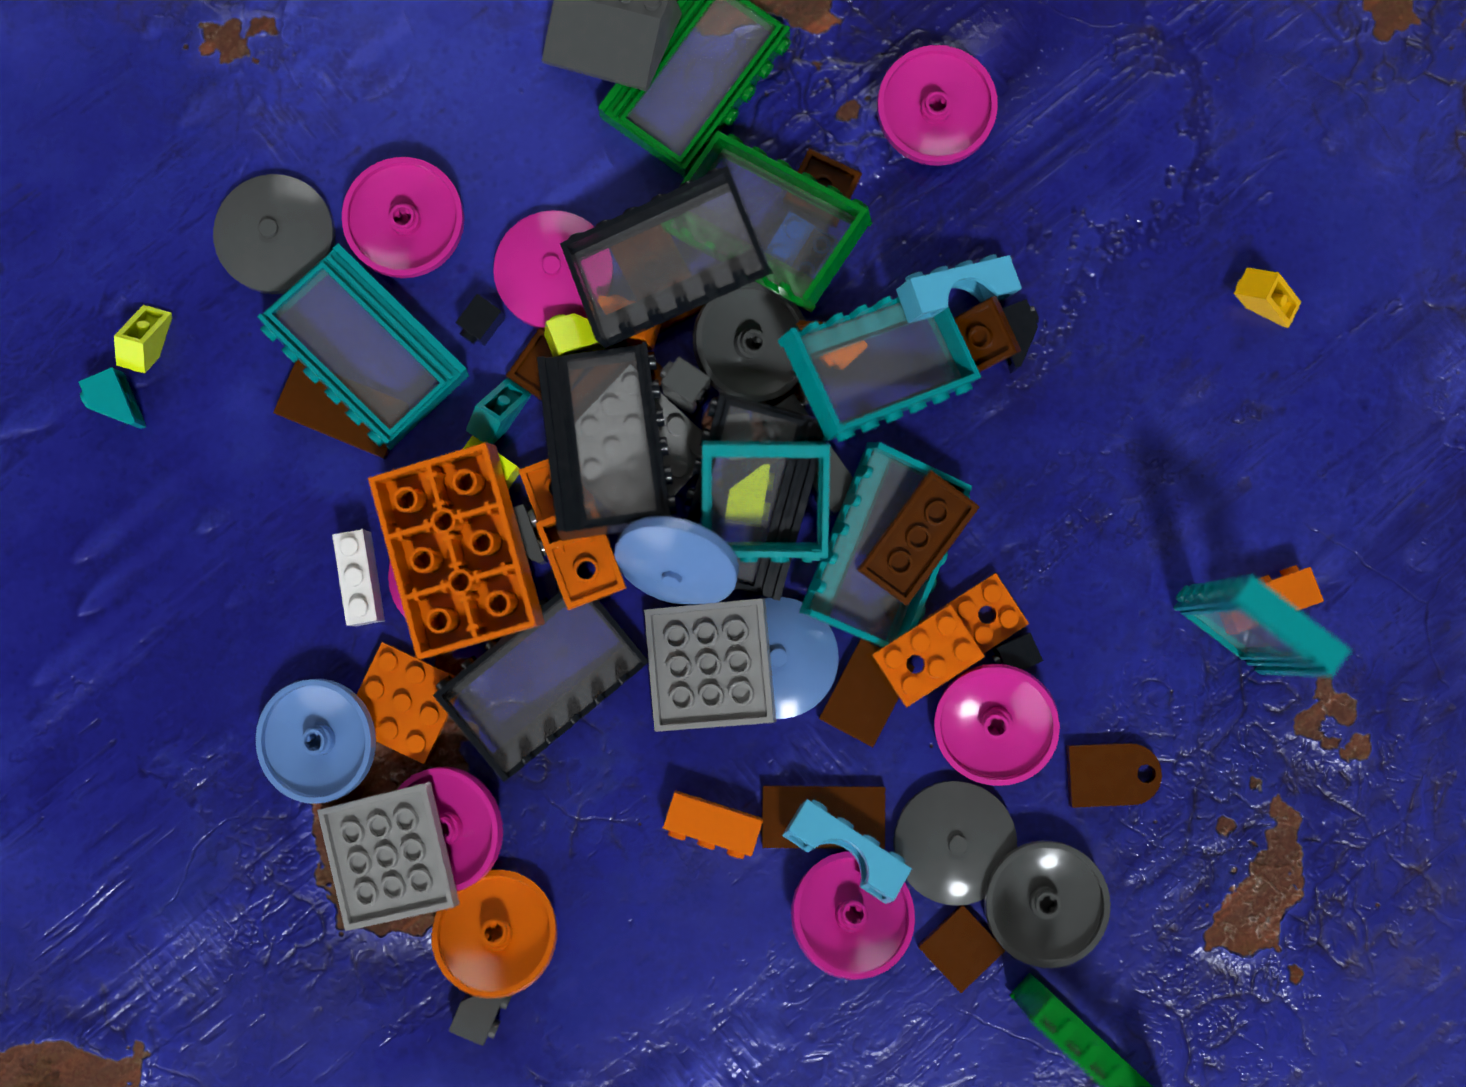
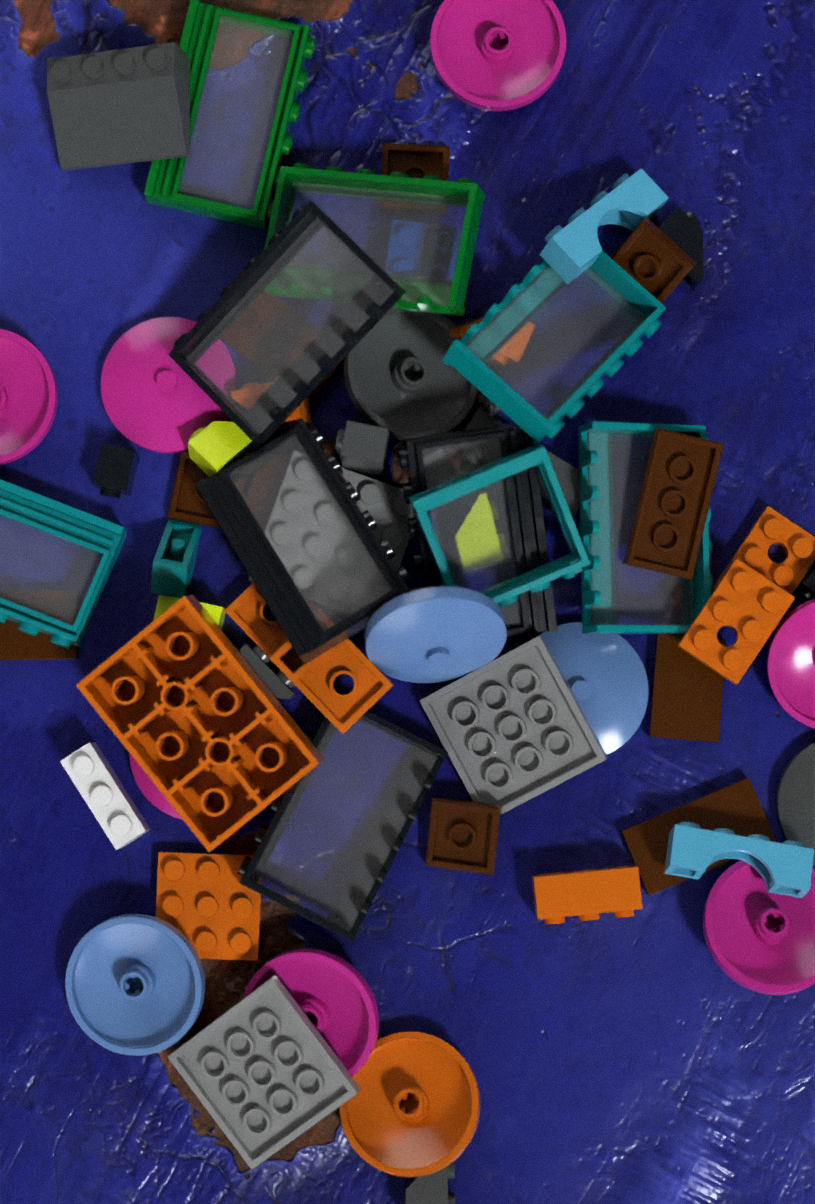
camera: 20 degrees left, 0 degrees up
none -> reddish brown tile [425,796,502,875]

